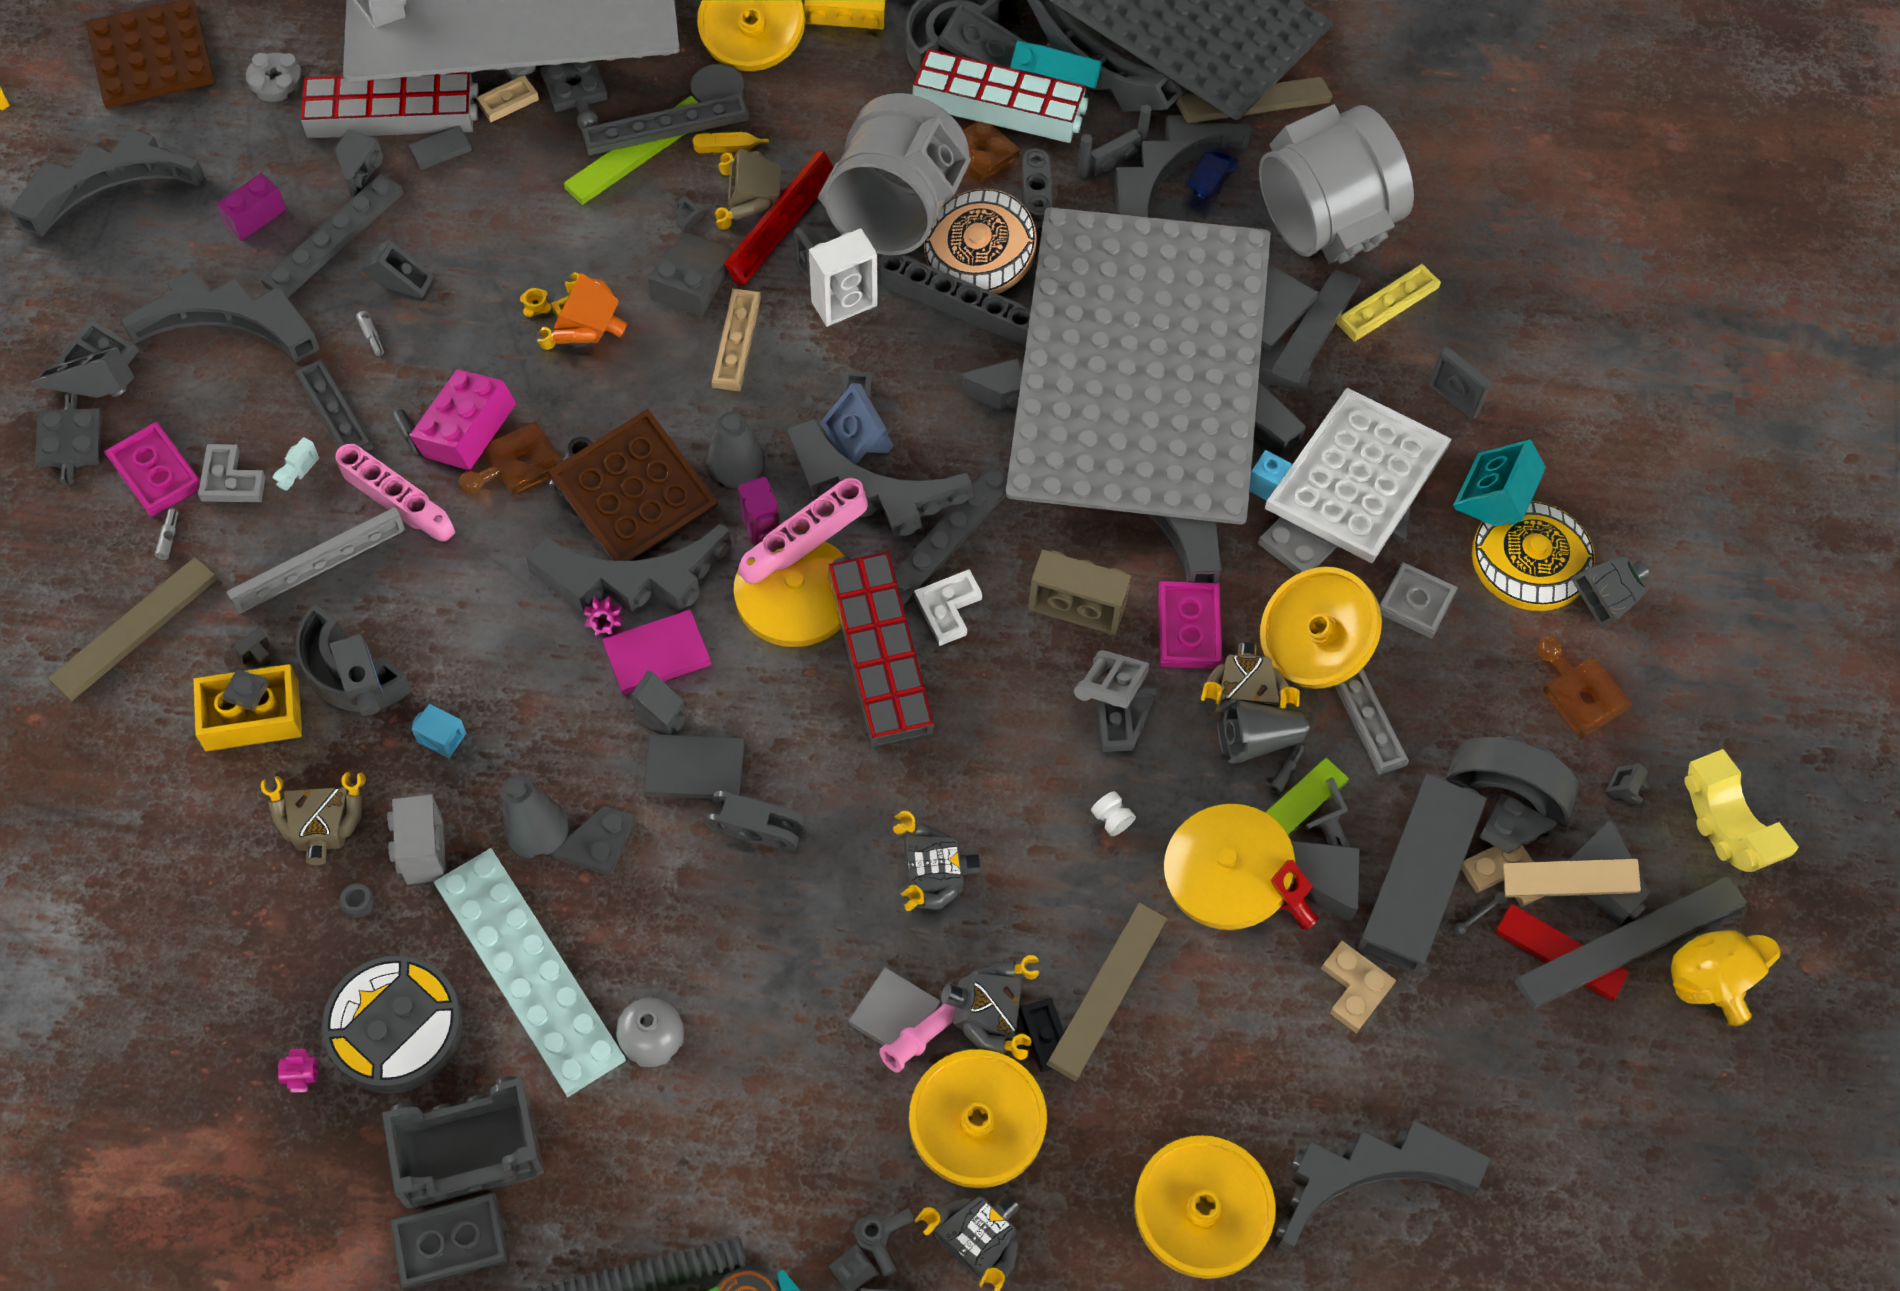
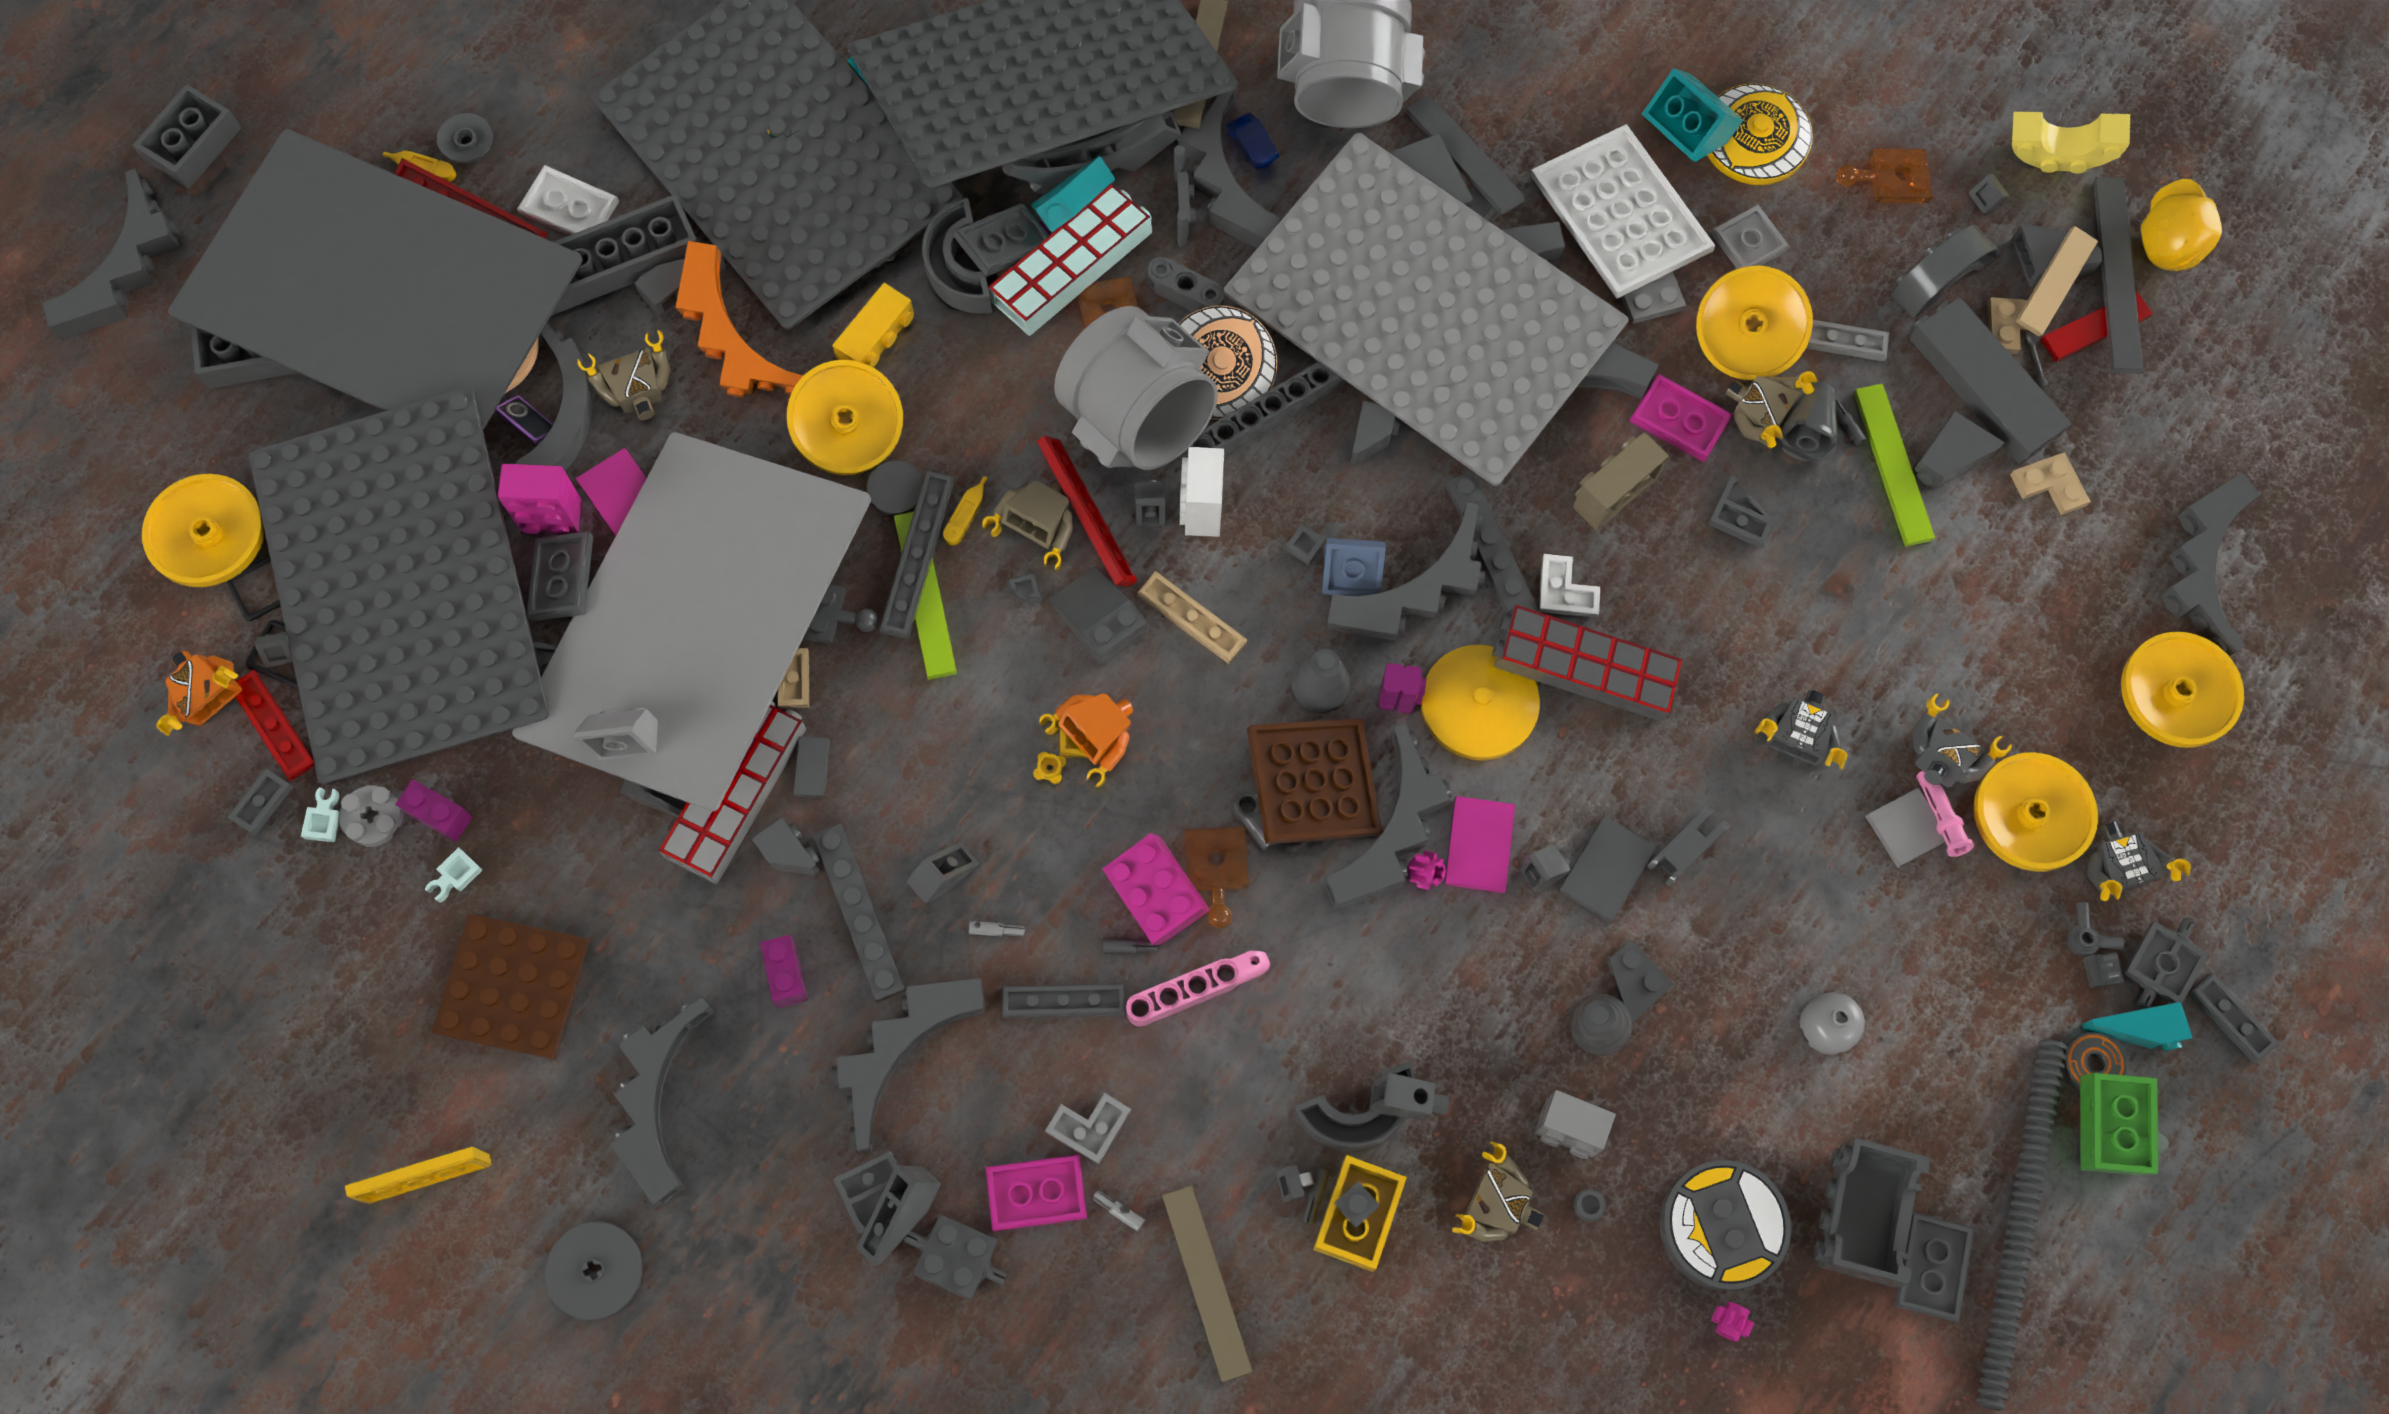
camera: 60 degrees left, 10 degrees up
light grey tile [226,507,405,614] -> none
light grey plate [246,53,303,102] -> none
light aqua plate [273,437,319,491] -> none
medium azure brick [411,704,467,759] -> none
light aqua plate [434,848,626,1098] -> none
bright pink piece [738,478,868,584] -> none
black plate [1018,997,1064,1072] -> none
dark tan tile [1046,902,1168,1082] -> none
light grey plate [1074,650,1149,709] -> none
white wheel [1091,791,1136,836] -> none
yellow dish [1164,804,1296,930] -> none
medium azure brick [1249,450,1292,501] -> none
red bracket [1271,860,1319,930] -> none
dark grey bracket [1304,777,1351,847] -> none
light yellow tile [1336,264,1441,342] -> none
dark grey tile [1428,346,1492,420] -> none
dark grey wing [1479,793,1558,853] -> none
dark grey torso [1571,556,1649,627] -> none

